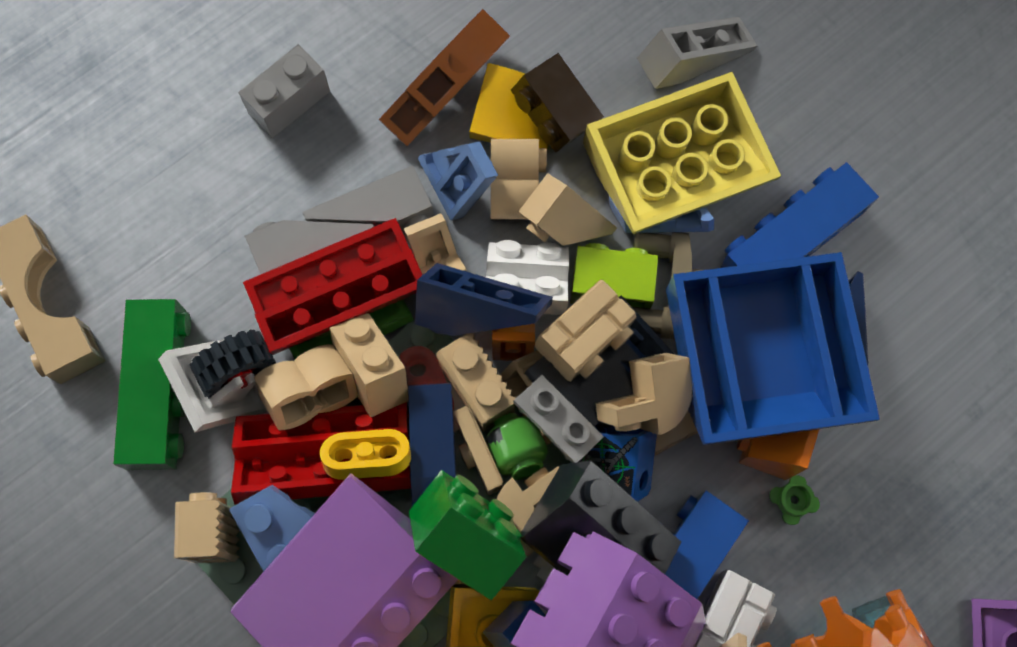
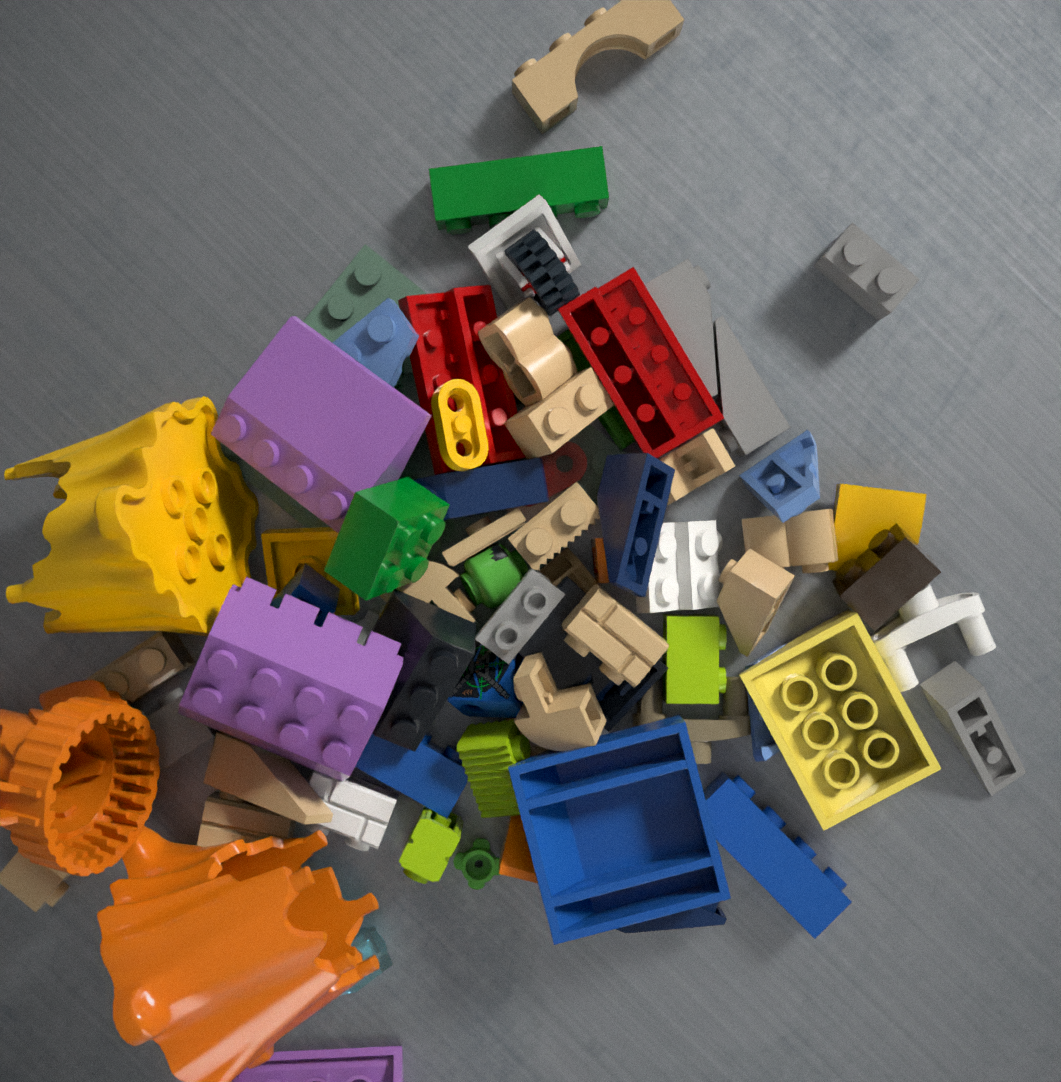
camera: 90 degrees right, 15 degrees up
tan brick [174,492,240,563] -> none
dark orange slope [379,9,510,147] -> none
none -> lime brick [399,806,464,884]
none -> lime brick [457,719,531,819]
none -> white connector [871,584,996,692]

